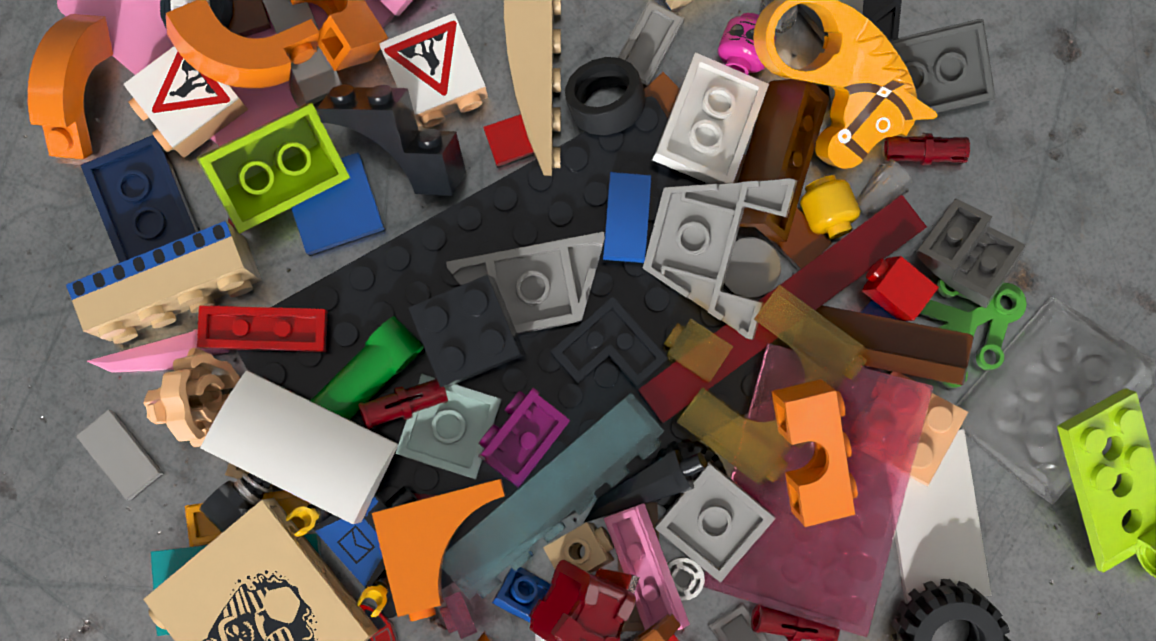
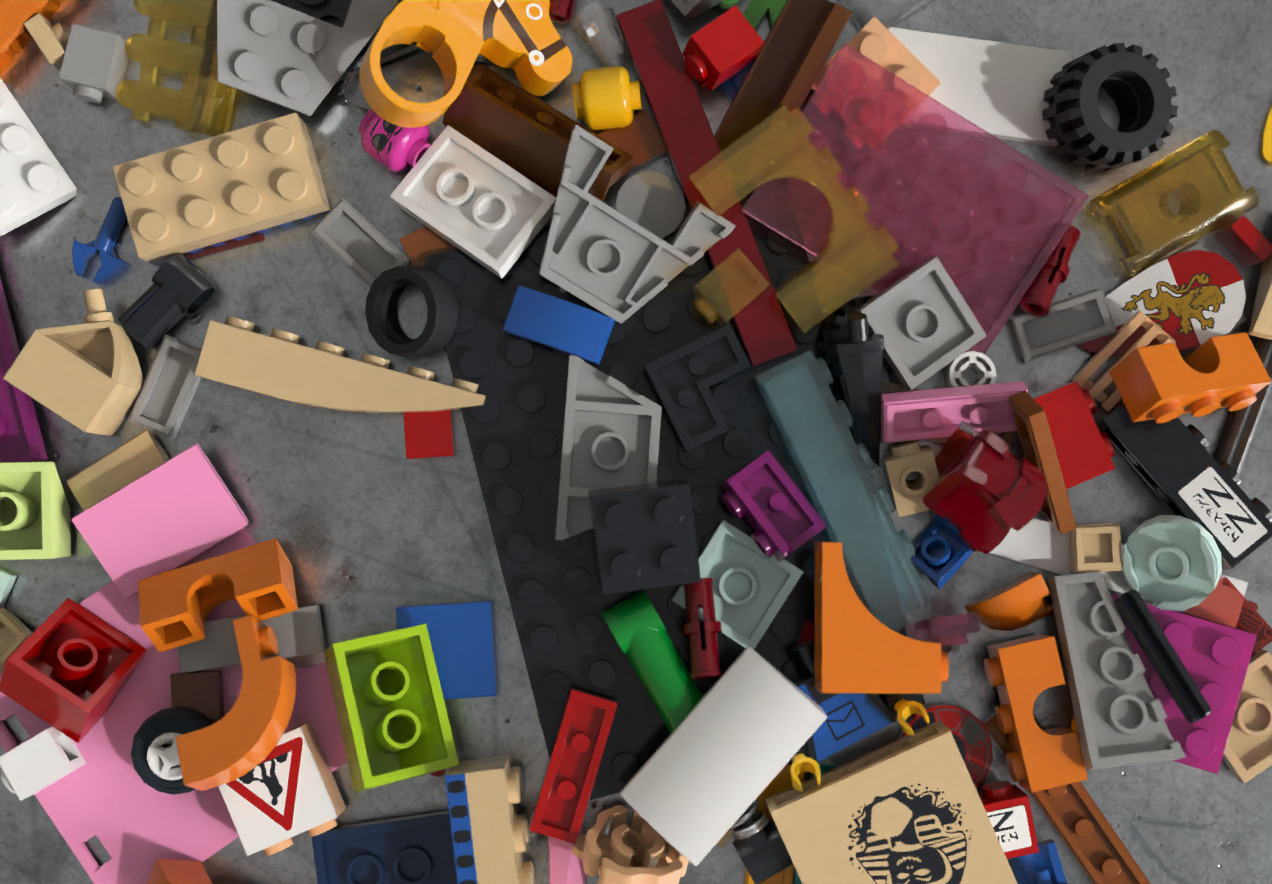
camera: 80 degrees left, 5 degrees up
black arch [317,84,466,196] -> none
piece [379,13,488,128] -> none
orange arch [772,379,858,527] -> none

